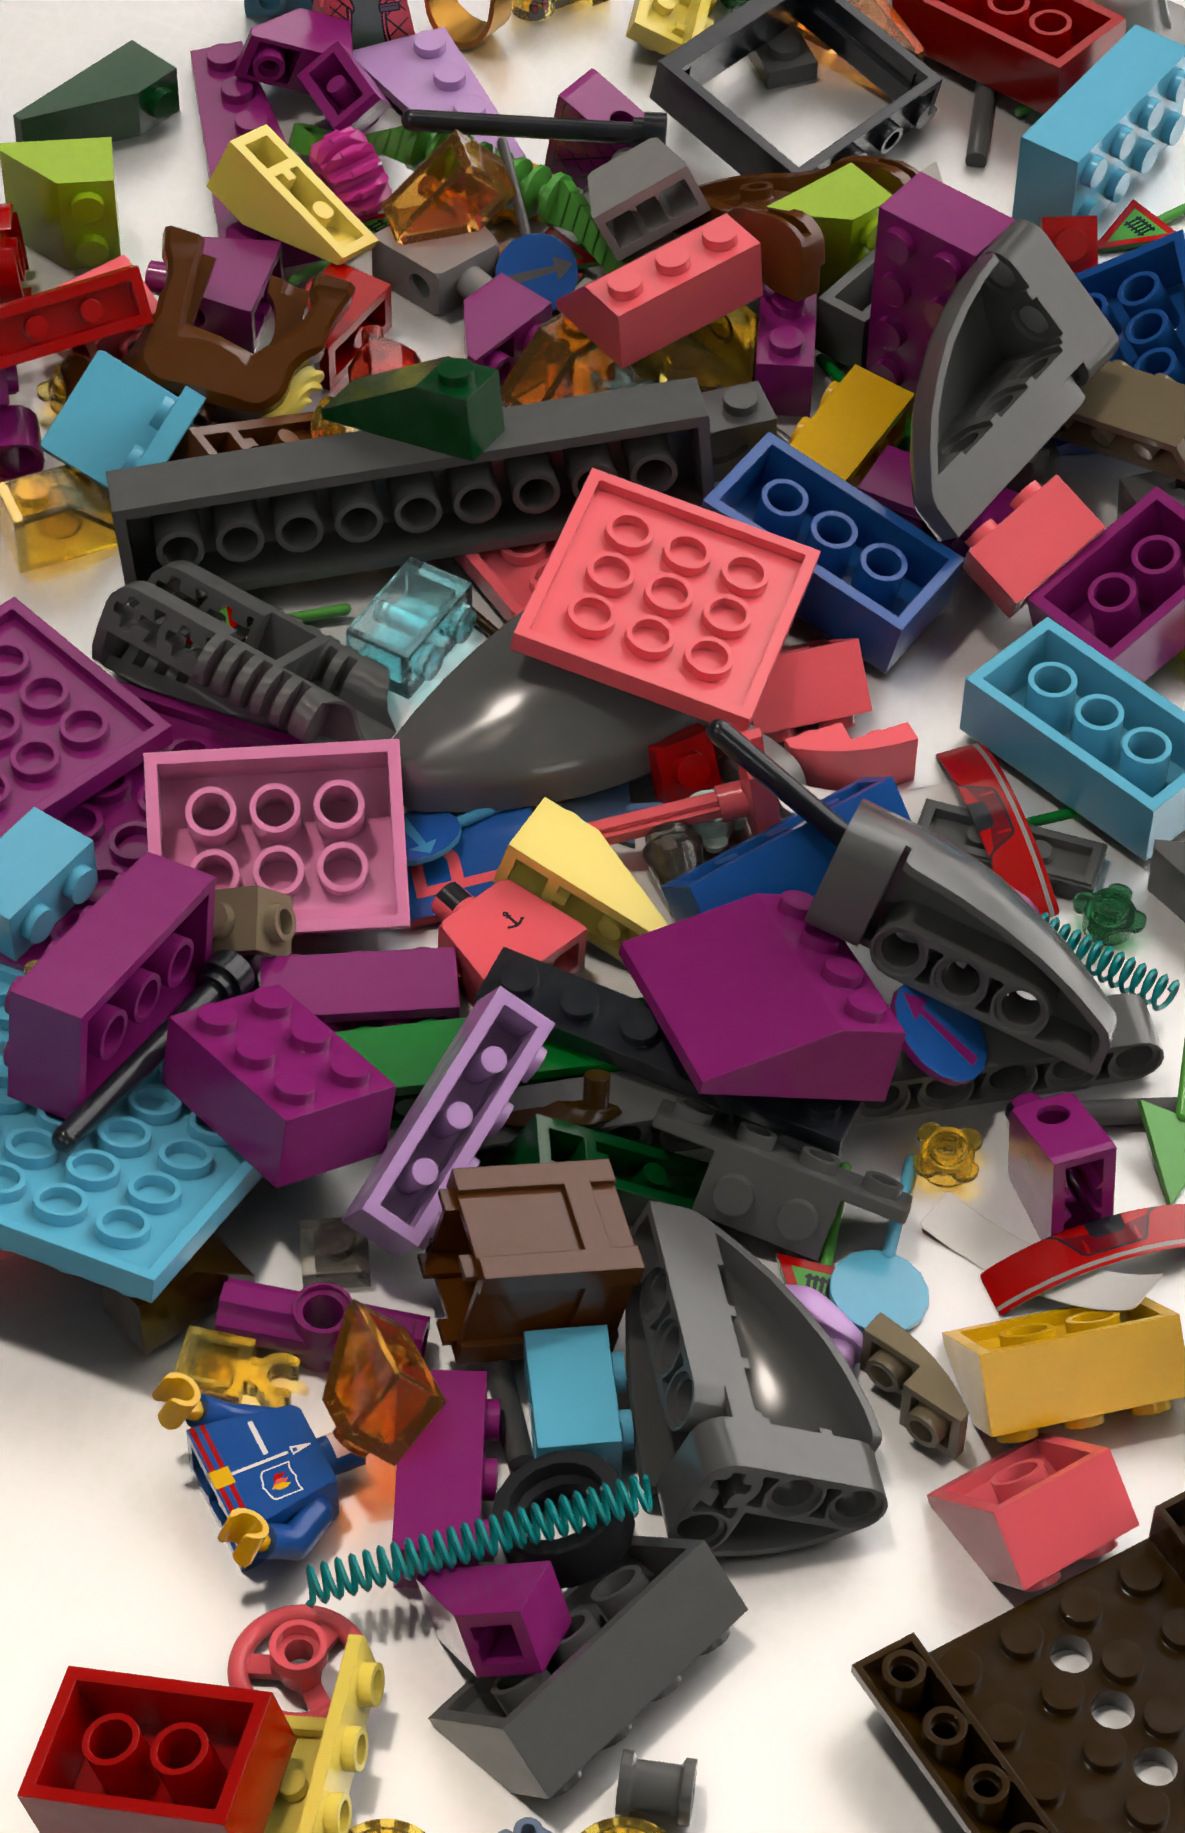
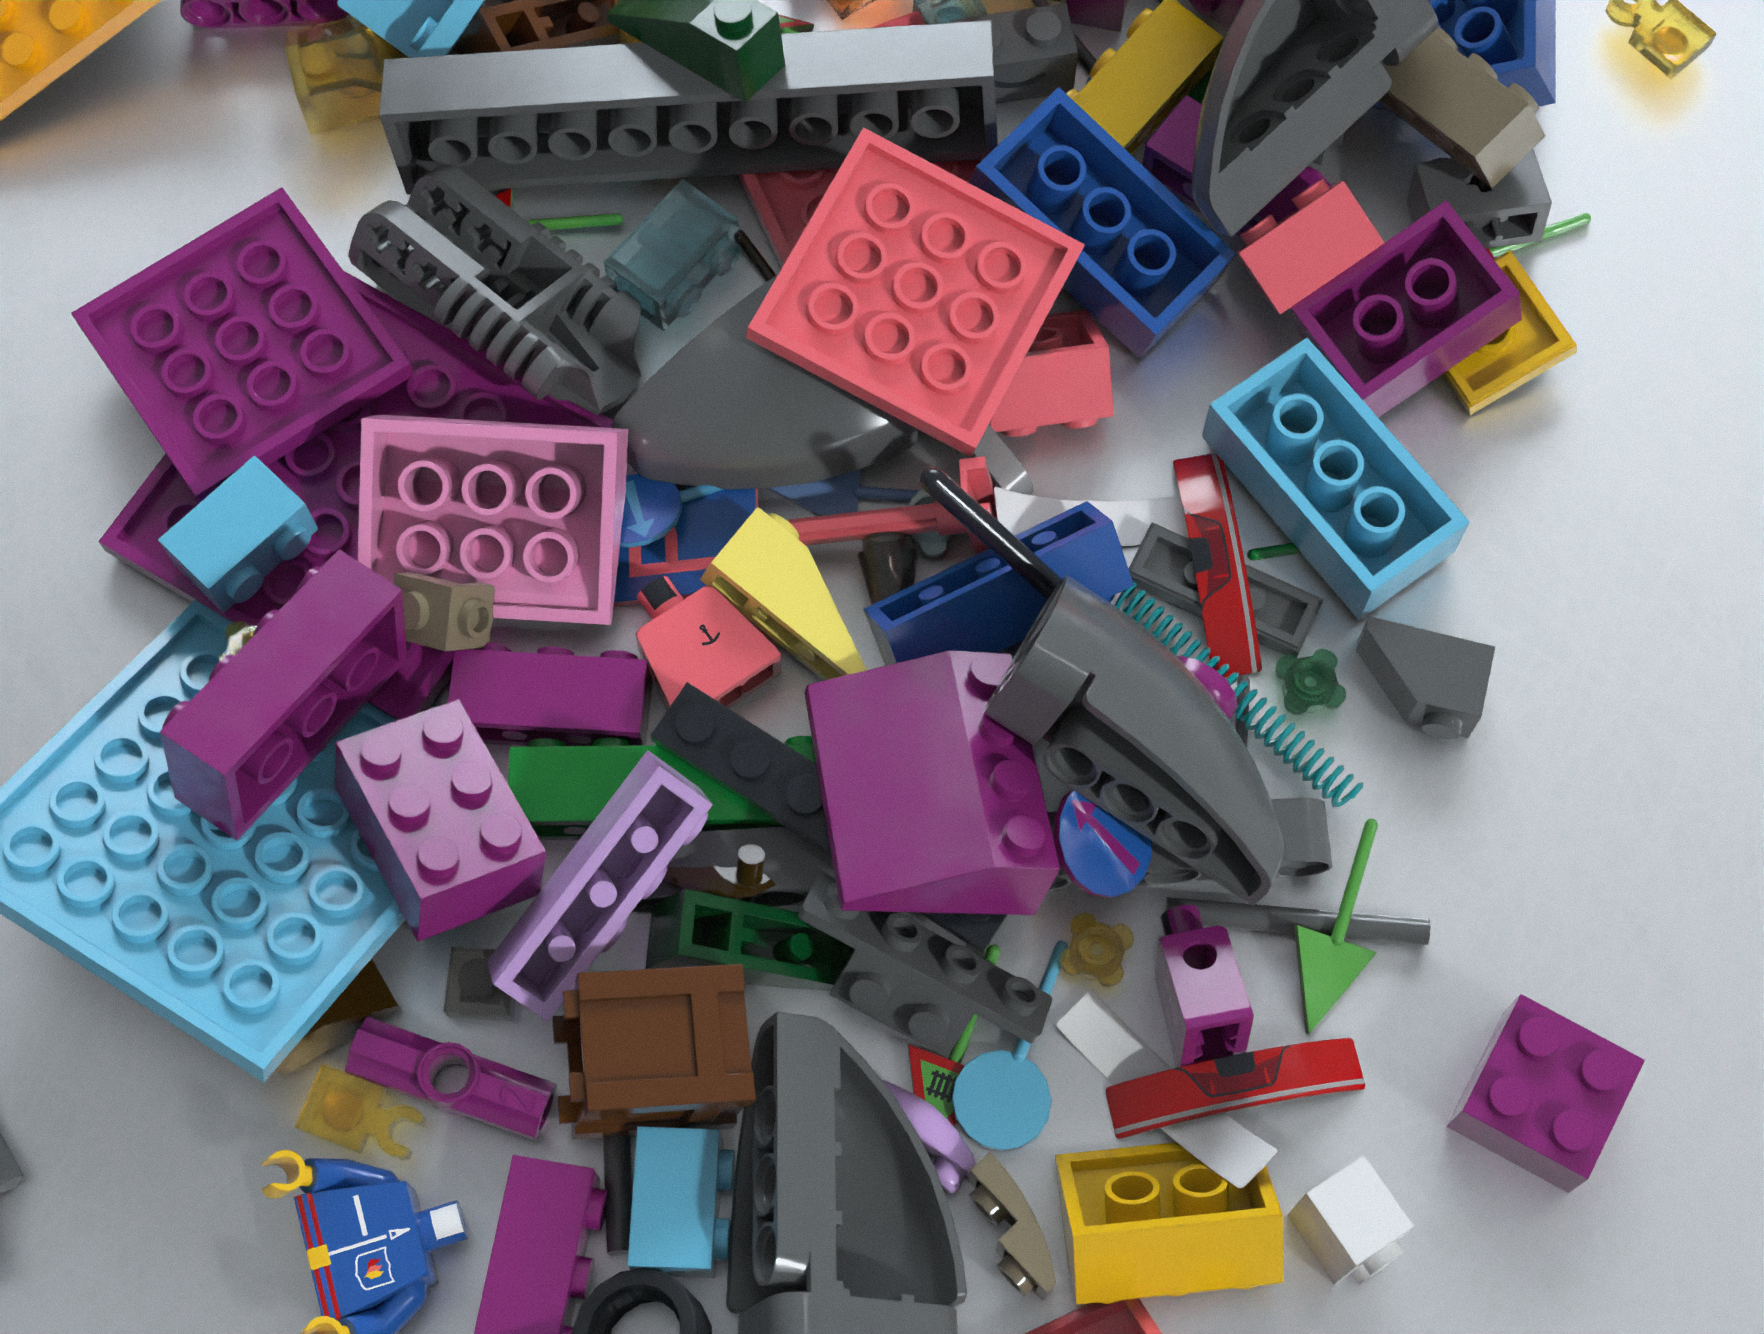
camera: 10 degrees right, 20 degrees up
black piece [51,949,255,1153] -> none
clear orange slope [322,1299,447,1466] -> none
red plate [648,722,722,804] -> none
coral slope [784,722,918,791] -> none

